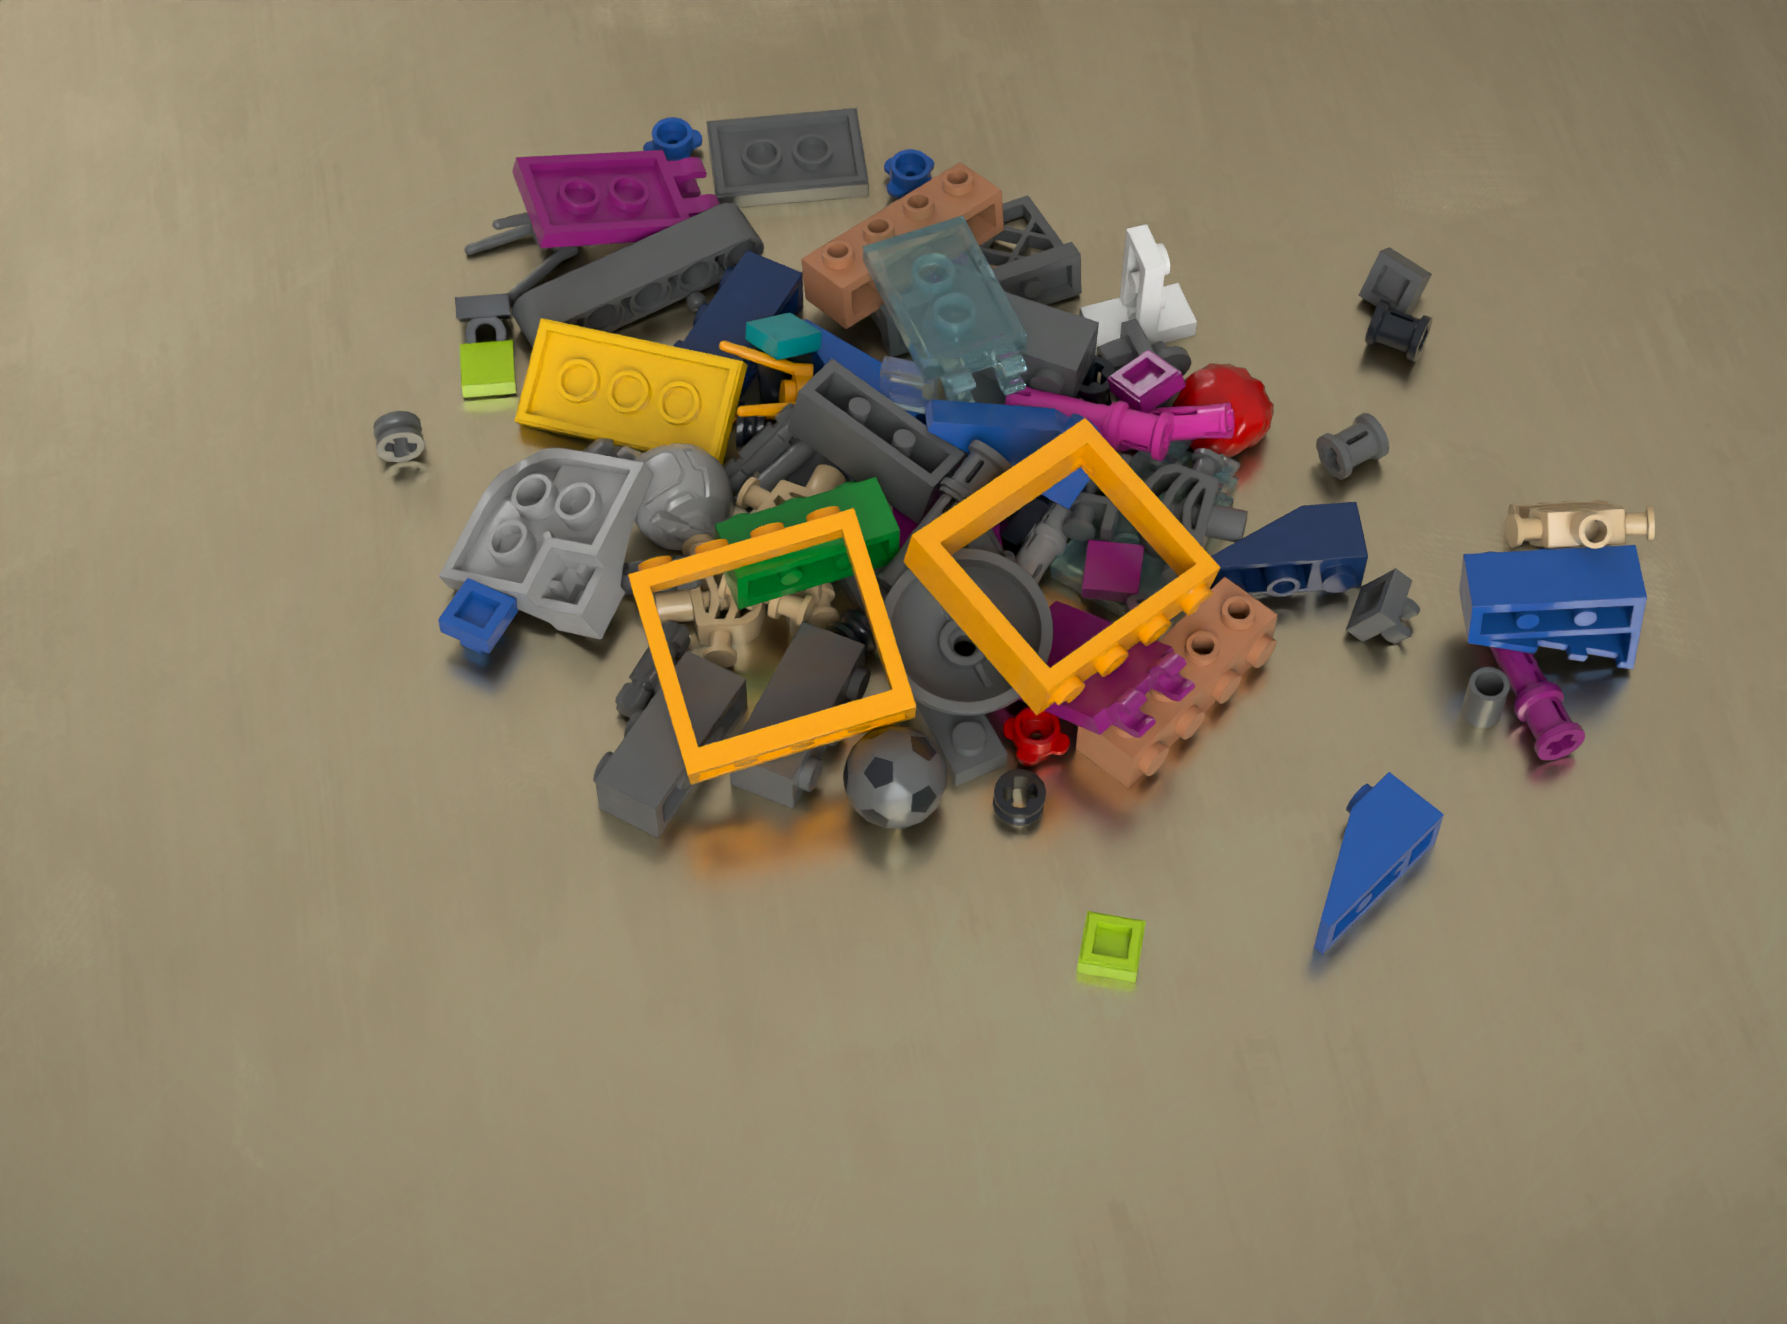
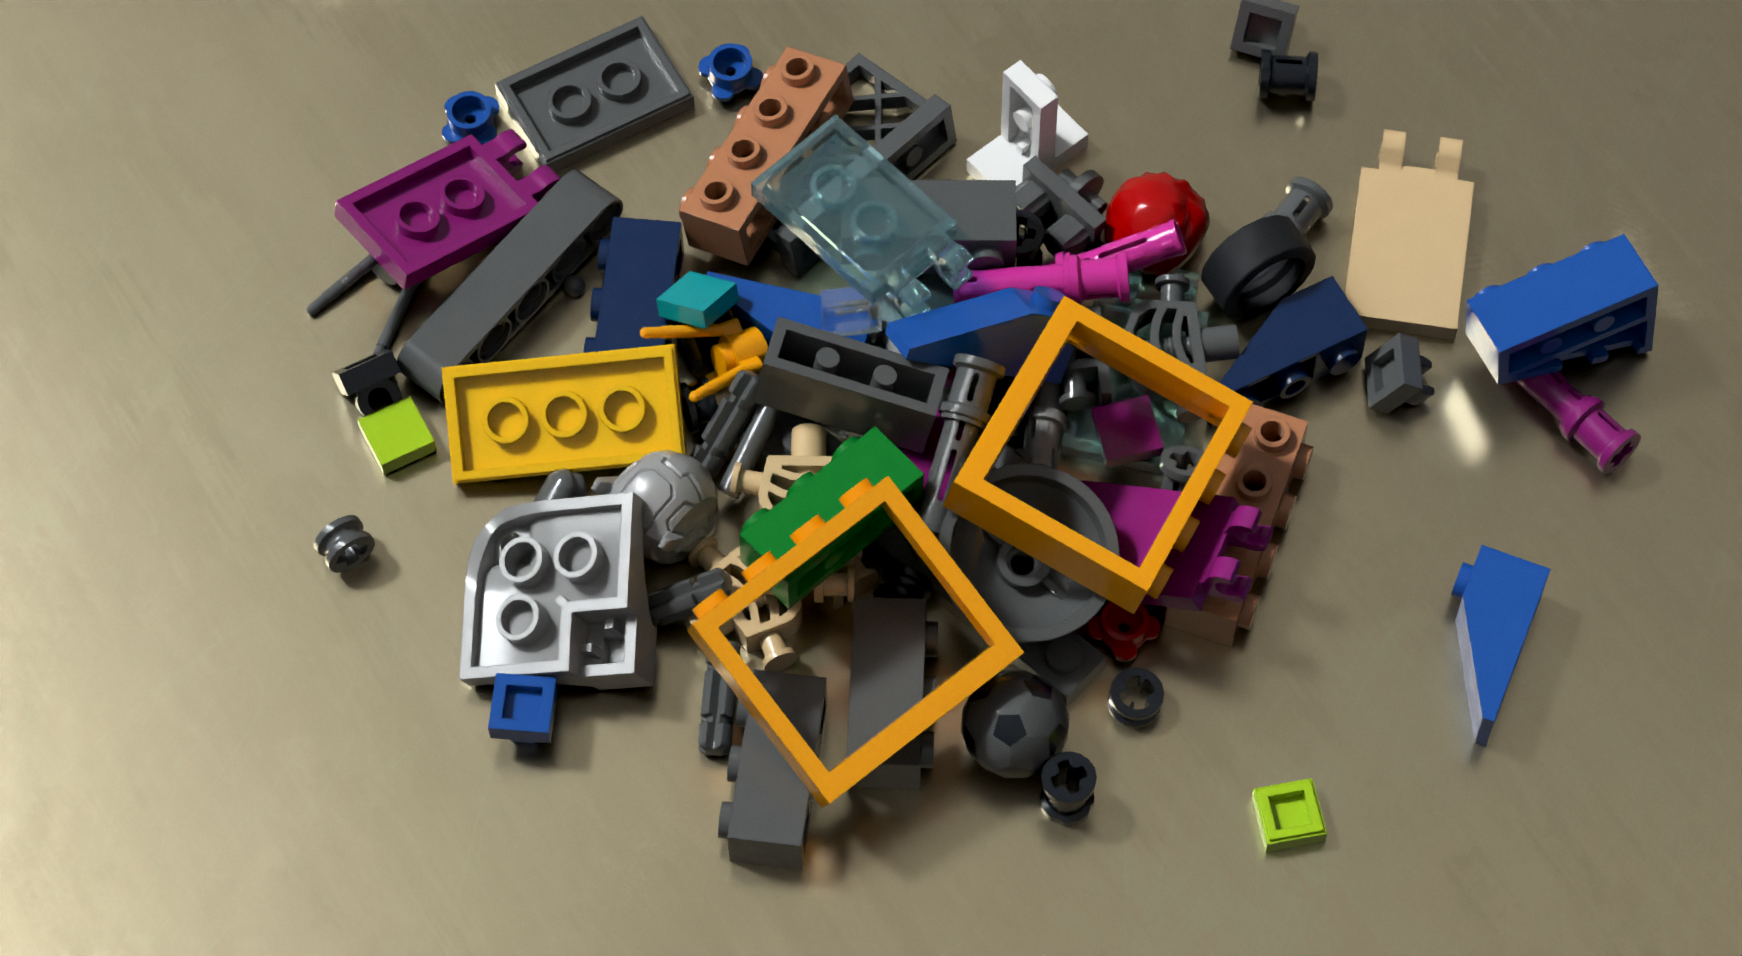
camera: 20 degrees left, 5 degrees up
magenta tile [1107,349,1186,413] -> none
dark grey hinge [1461,667,1510,728] -> none
tan piece [1505,500,1655,549] -> none
none -> black bush [1039,751,1097,826]
none -> black tyre [1201,215,1316,320]
none -> tan tile [1344,129,1474,340]

